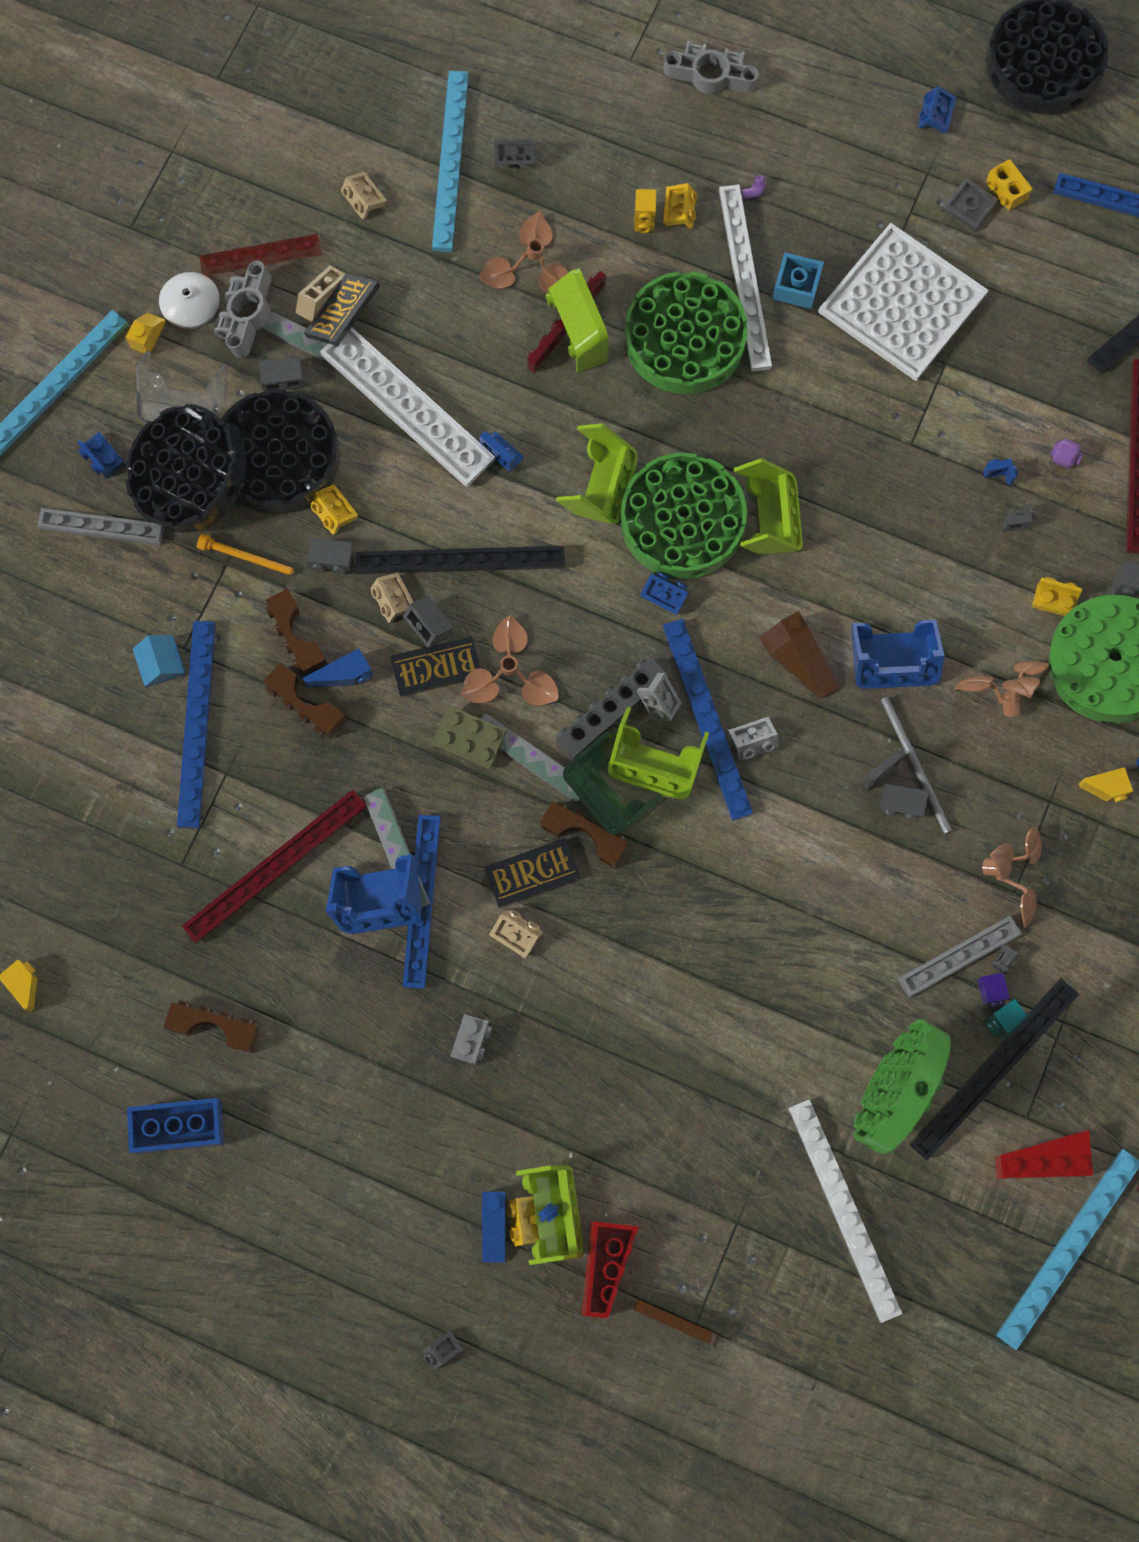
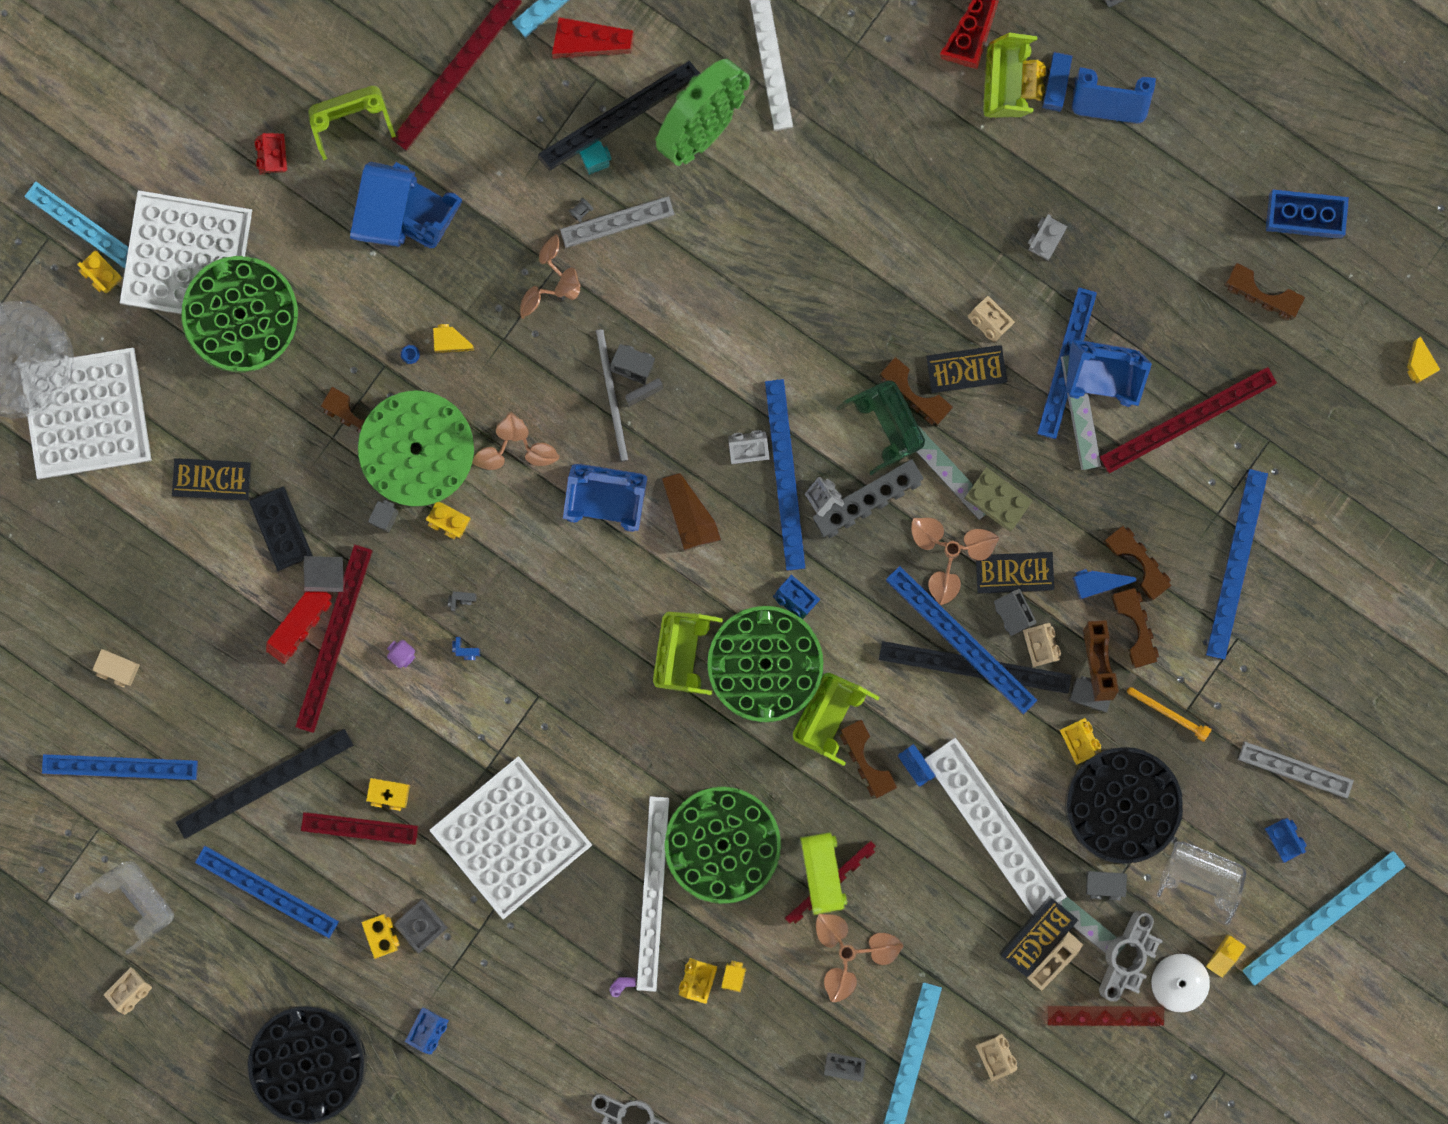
camera: 165 degrees left, 10 degrees up
black brick [125,404,246,533] -> none
dark azure slope [133,635,186,688] -> none
blue plate [538,1202,559,1223] -> none
lime windscreen [608,707,709,799] -> none
dark azure brick [773,252,824,309] -> none
dark purple brick [977,972,1010,1008] -> none
none -> dark red plate [301,812,419,845]
none -> yellow brick [366,778,410,811]
none -> reddish brown arch [839,719,897,799]
none -> blue plate [886,566,1037,715]
none -> blue windscreen [1072,67,1156,123]
none -> reddish brown arch [1083,620,1119,701]

